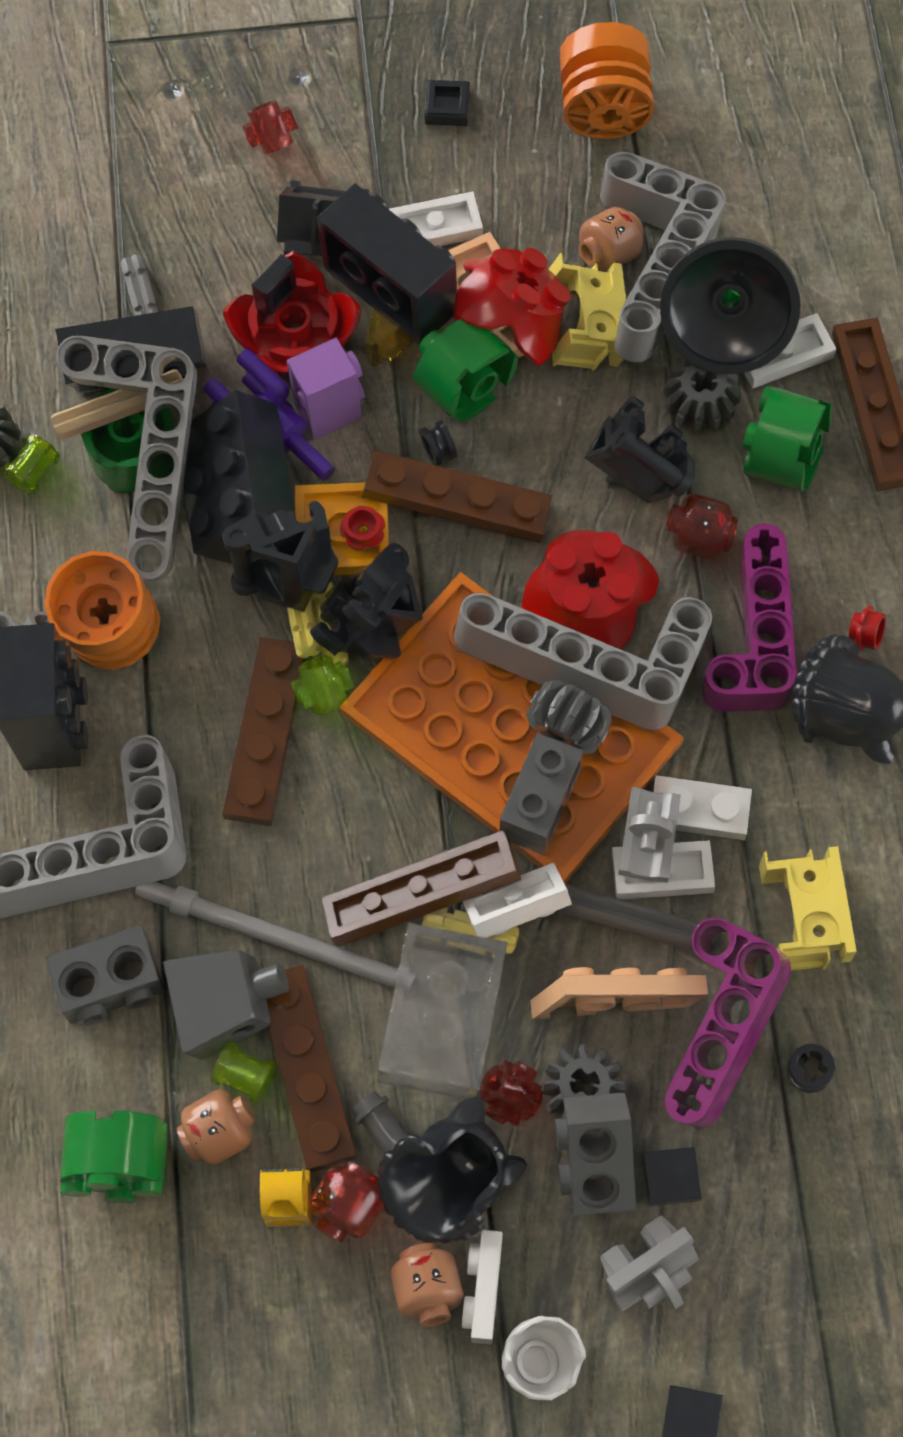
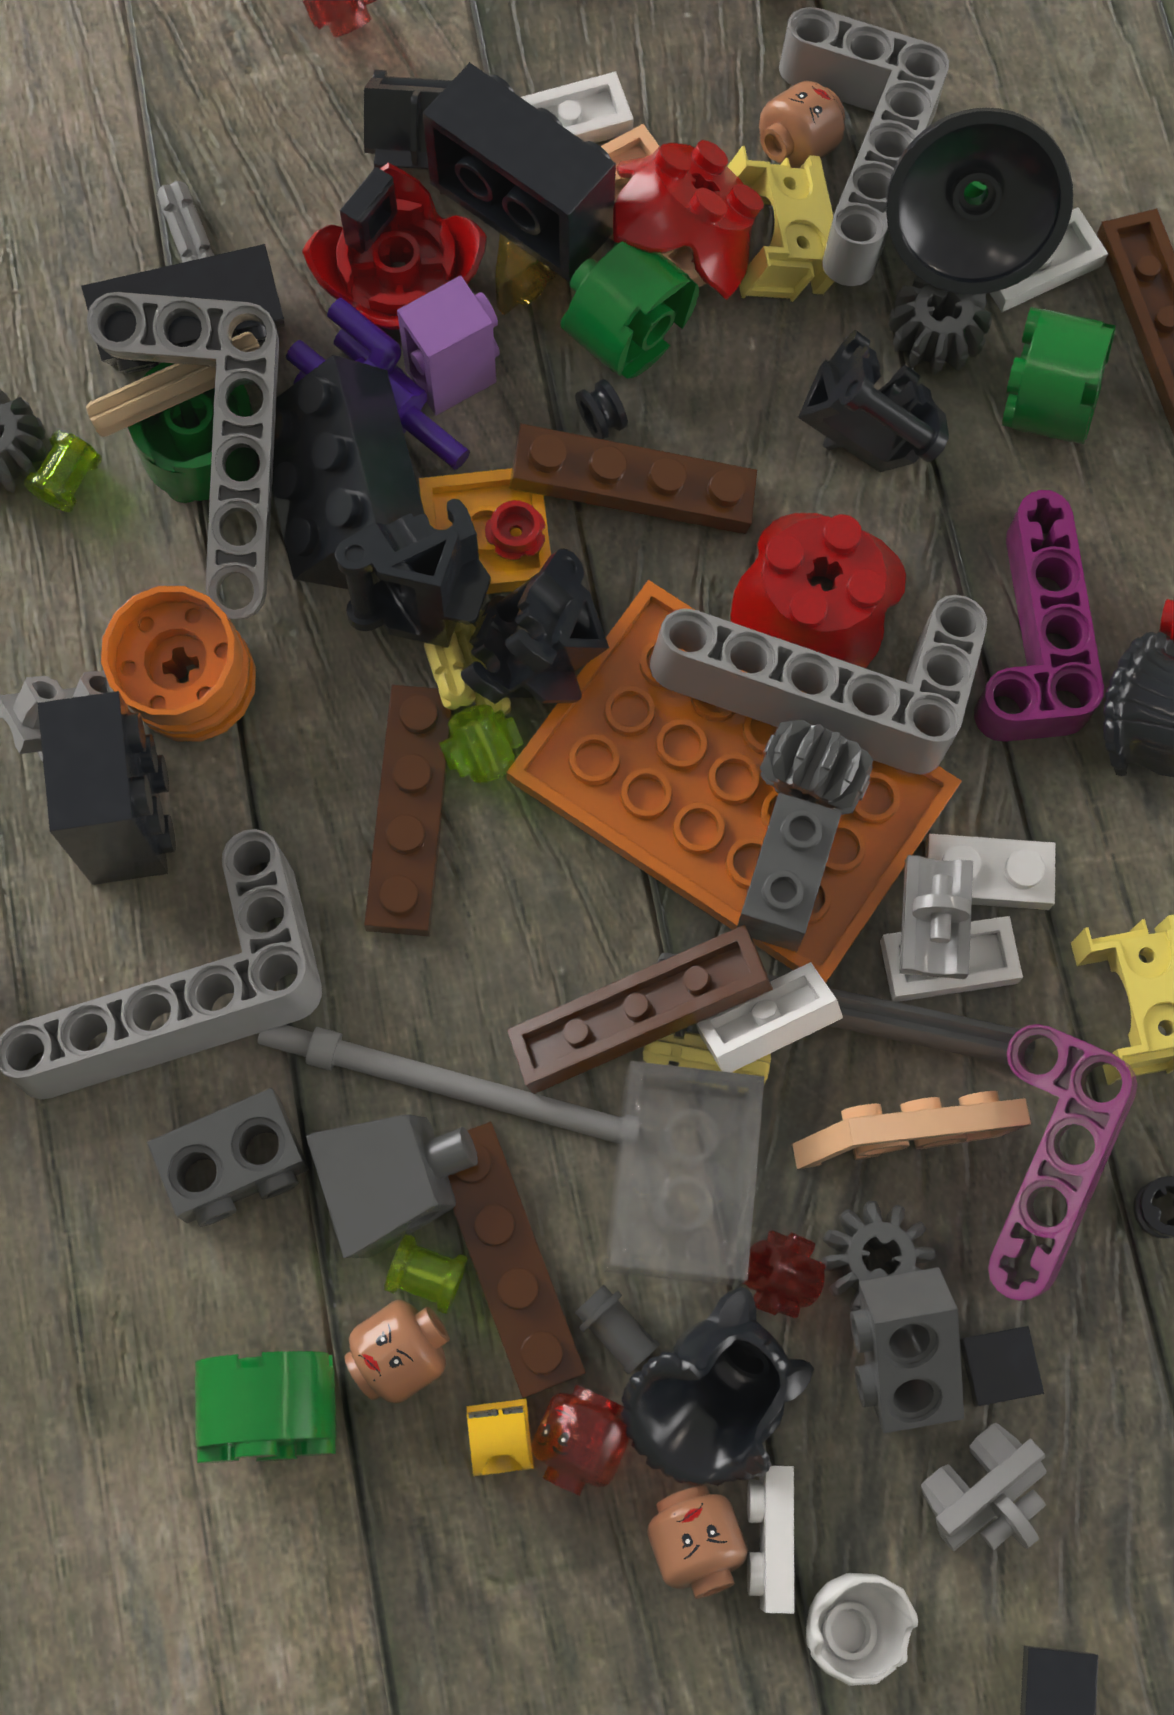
camera: 10 degrees left, 5 degrees up
clear red head [665,493,738,560] -> none

